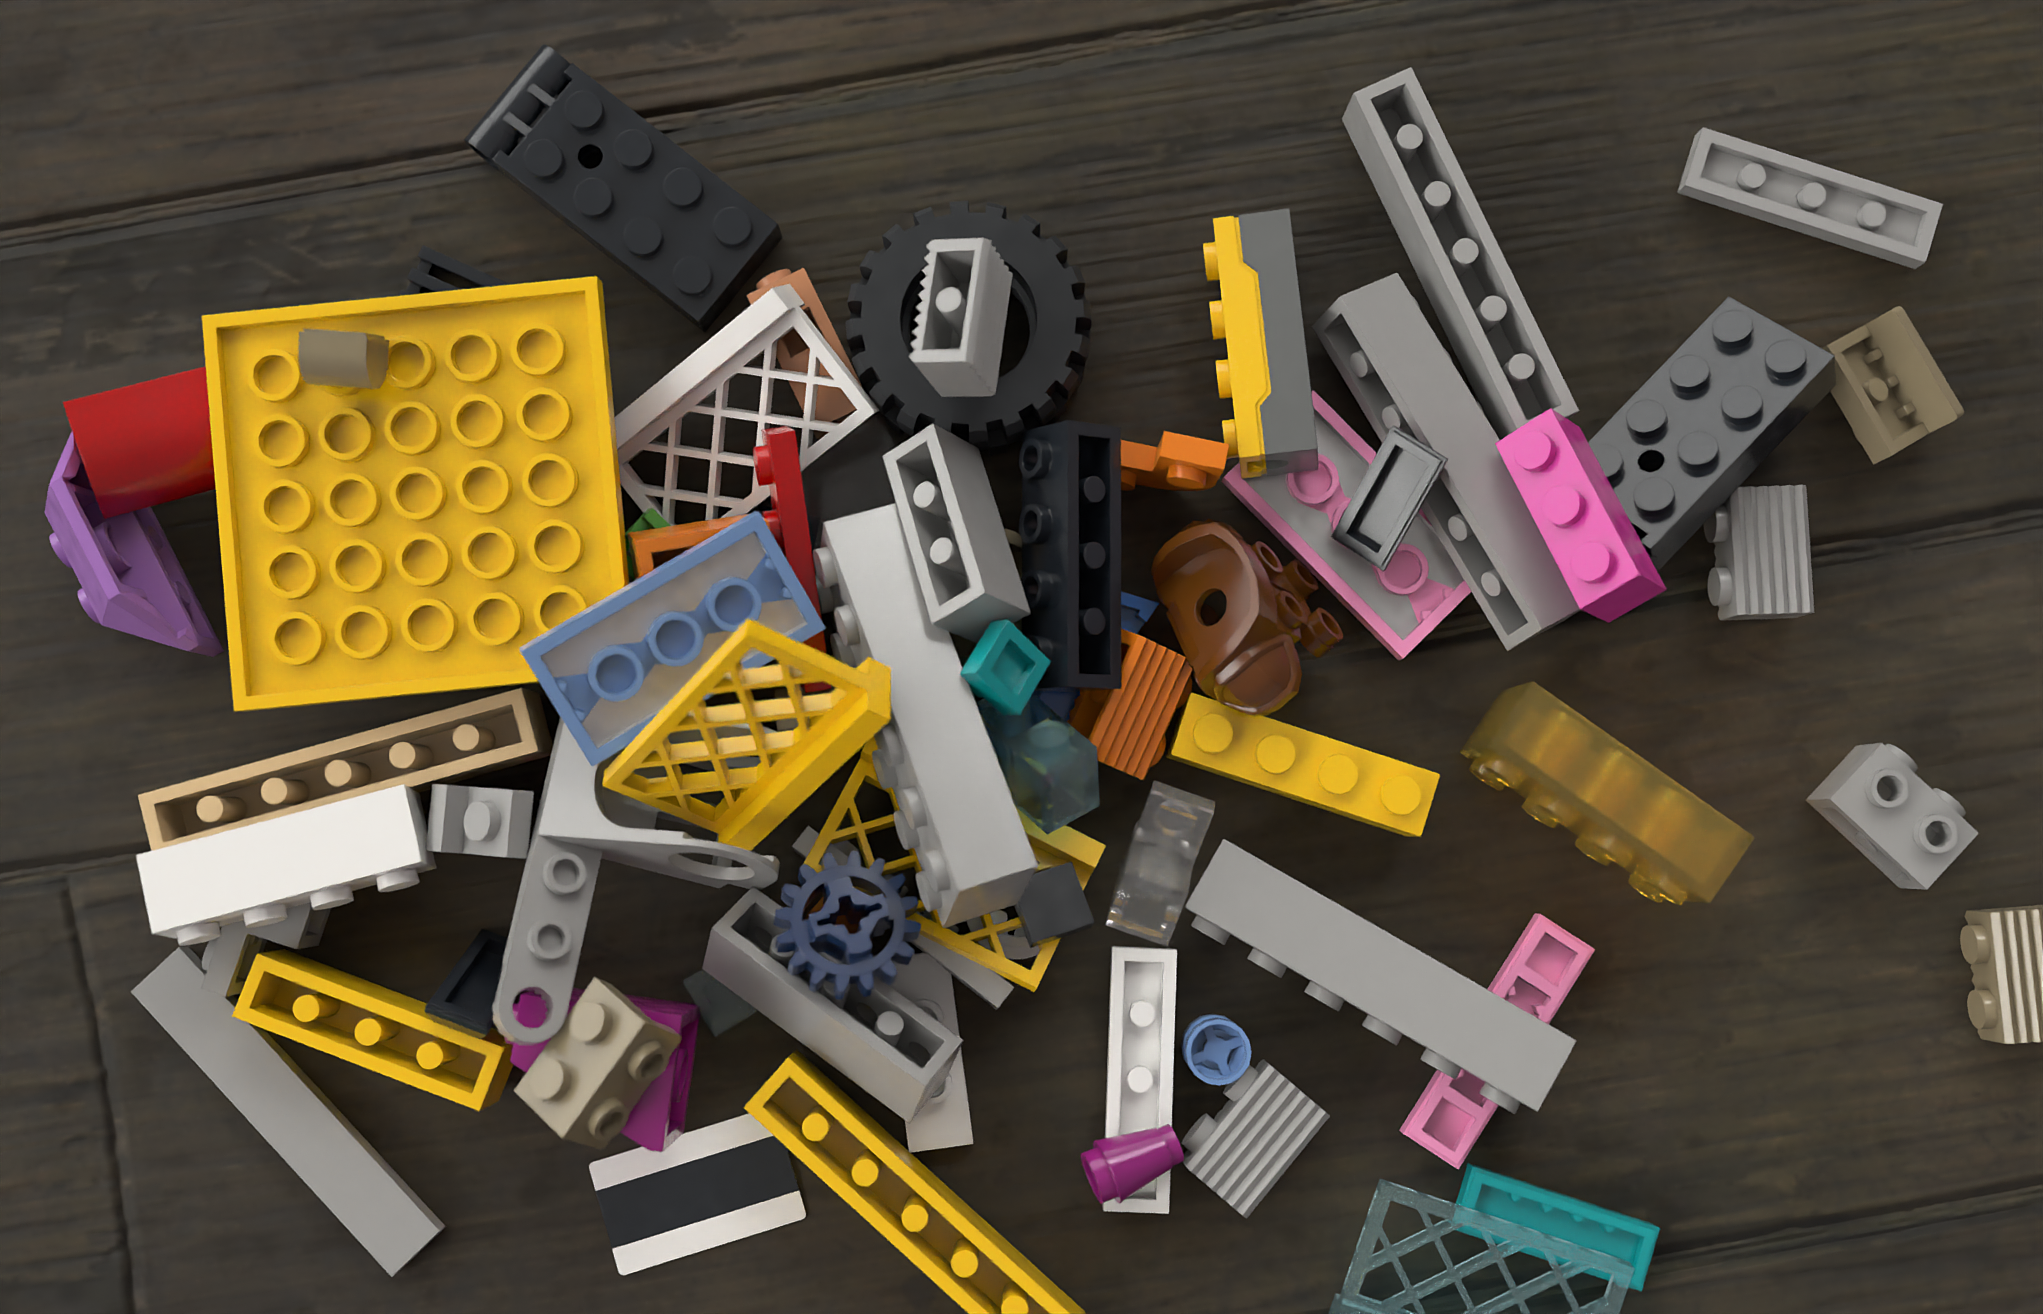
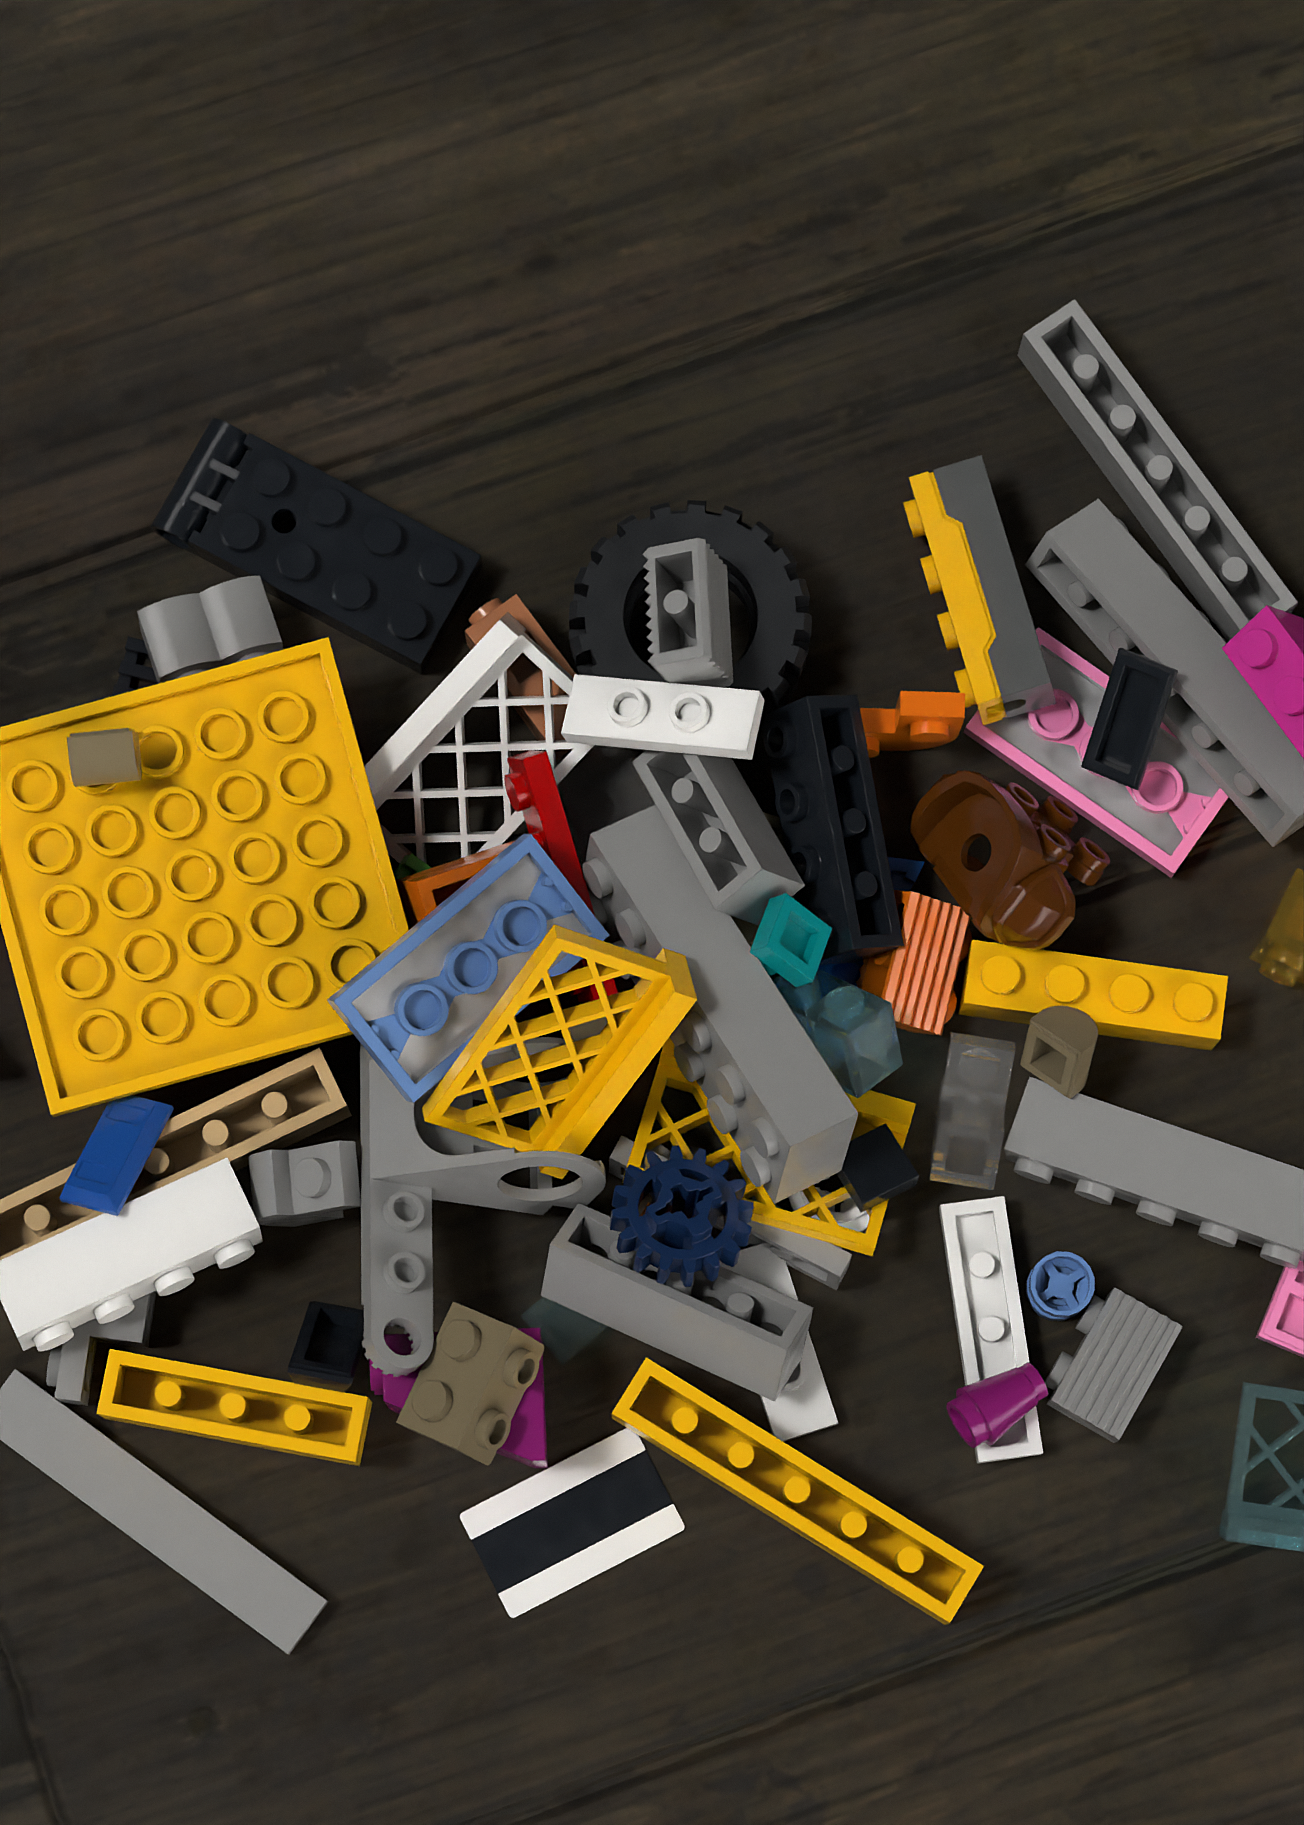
camera: 10 degrees left, 5 degrees down
none -> blue tile [59,1095,174,1216]
none -> light grey brick [137,575,283,684]
none -> white plate [561,674,765,760]
none -> dark tan brick [1020,1006,1098,1099]

